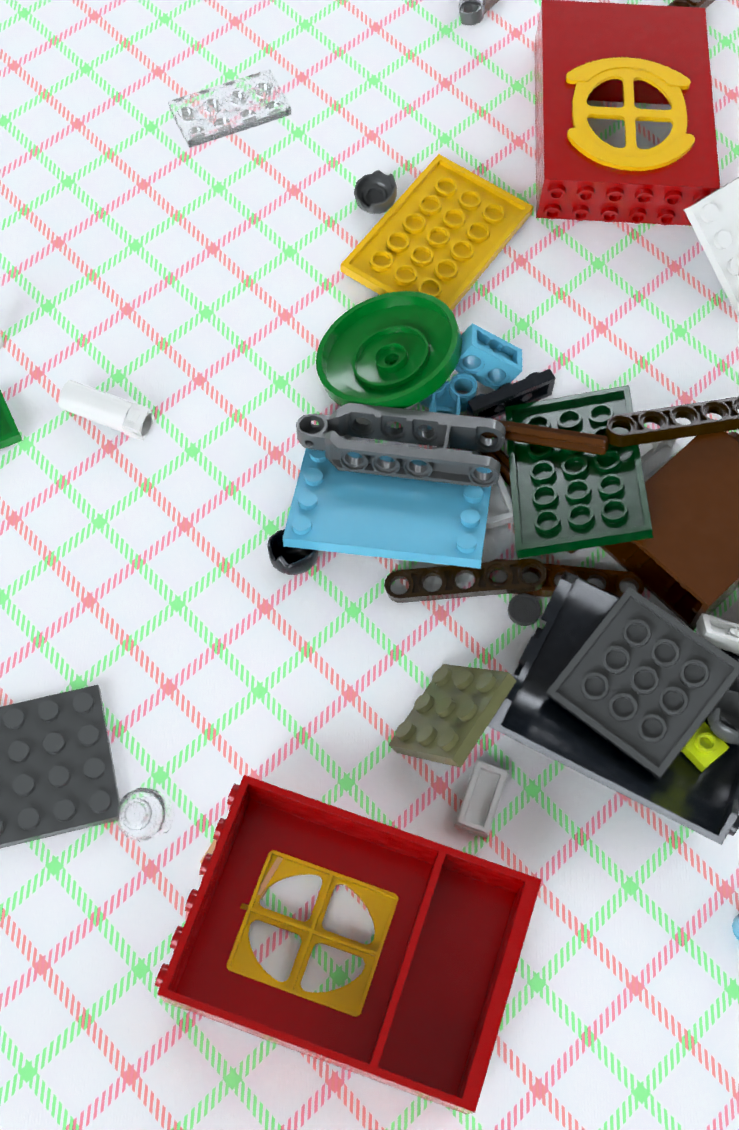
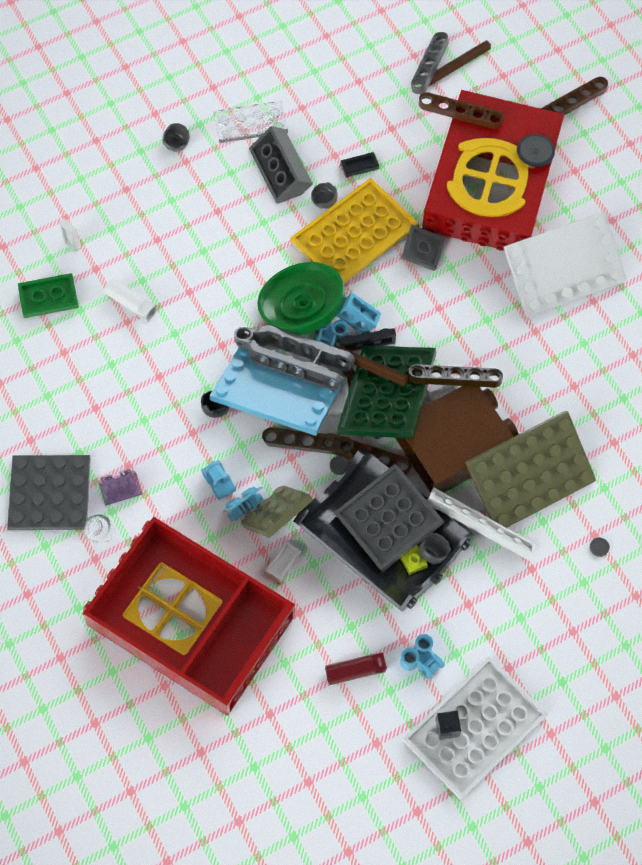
camera: 15 degrees right, 0 degrees up
none -> clear purple bracket [98,469,143,506]
none -> dark grey hair [162,123,190,152]
none -> medium azure piece [201,460,236,500]
none -> medium azure hinge [223,486,263,522]
none -> dark grey slope [249,126,313,204]
none -> dark red piece [325,652,387,685]
none -> black tile [340,152,379,178]
none -> dark grey plate [401,225,445,271]
none -> reddish brown beam [418,92,503,129]
none -> dark grey wheel [517,134,555,167]

